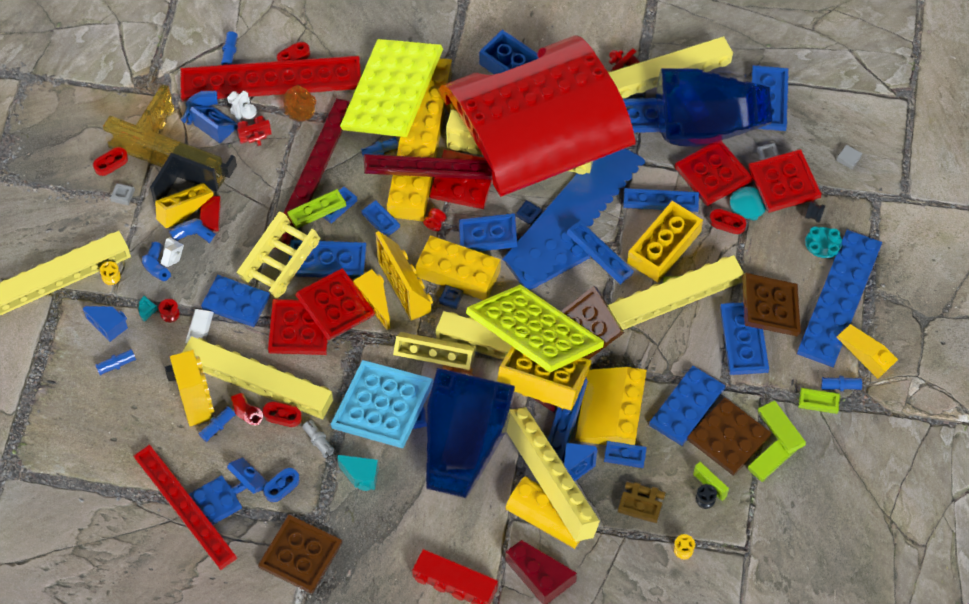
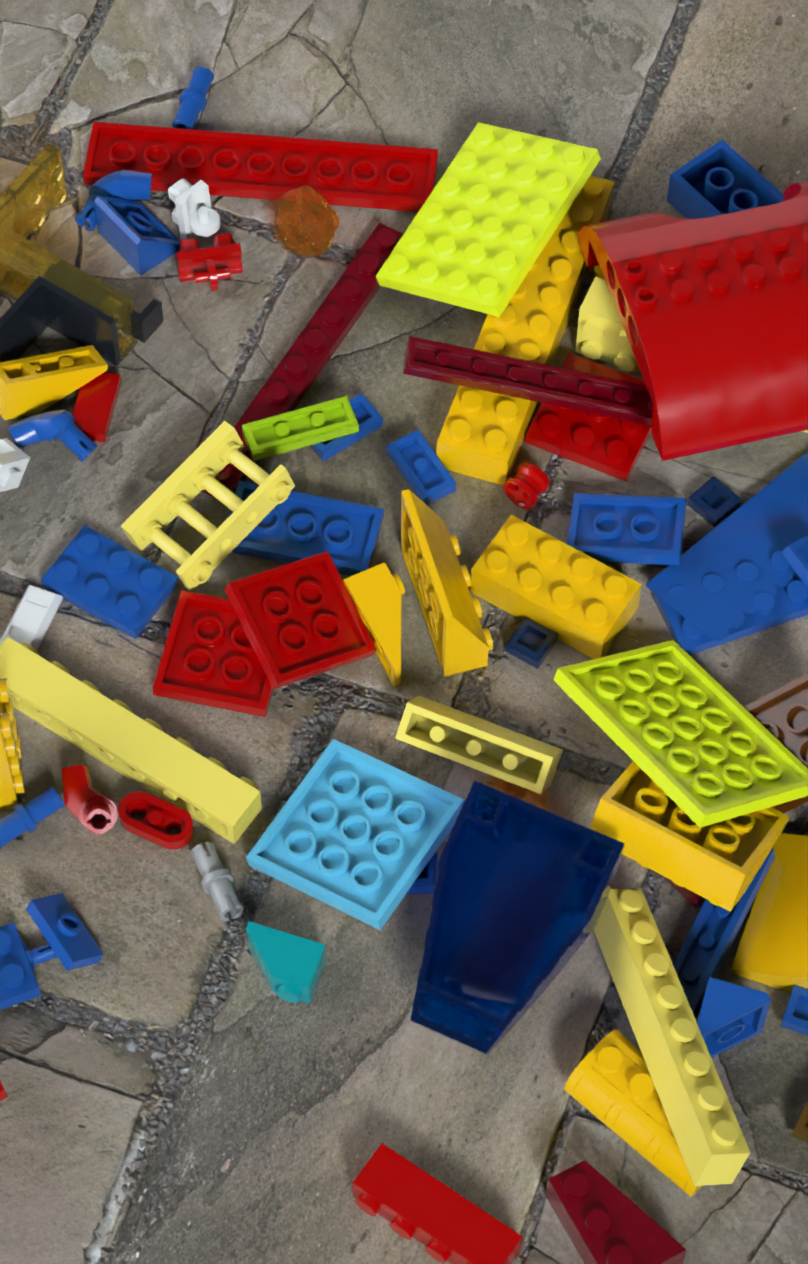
camera: 10 degrees right, 0 degrees up
reddish brown plate [258,514,343,594] -> none
blue plate [264,468,300,502] -> none
red plate [277,42,310,61] -> none
blue pin [361,137,399,157] -> none
light yellow brick [436,311,512,360] -> none

